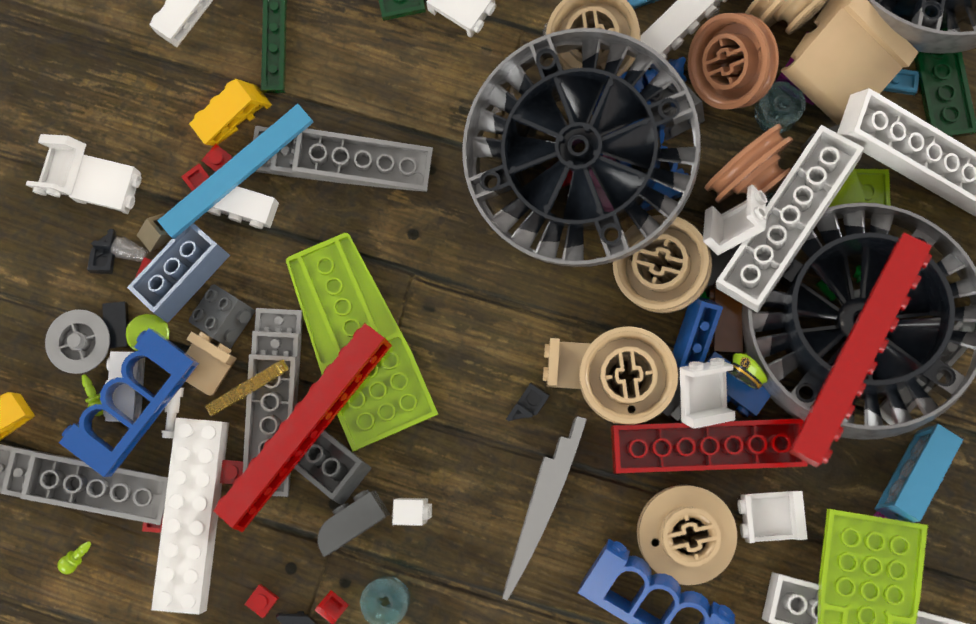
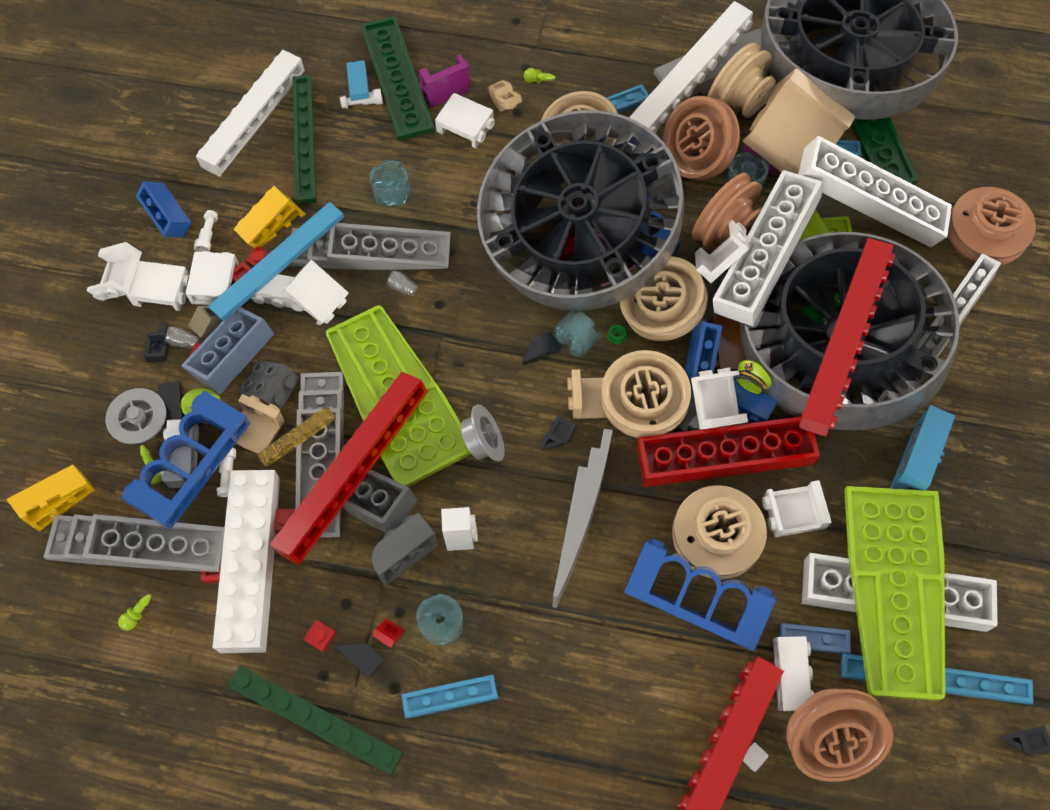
camera: 10 degrees left, 15 degrees down
none -> blue brick [136,181,191,237]
none -> white panel [186,251,239,305]
none -> white piece [193,210,218,252]
none -> white panel [281,260,348,325]
none -> clear light blue brick [370,160,411,206]
none -> clear cone [387,270,418,296]
none -> light grey wheel [461,404,505,462]
none -> black slope [522,332,560,365]
none -> clear light blue brick [554,308,602,358]
none -> green plate [607,325,627,345]

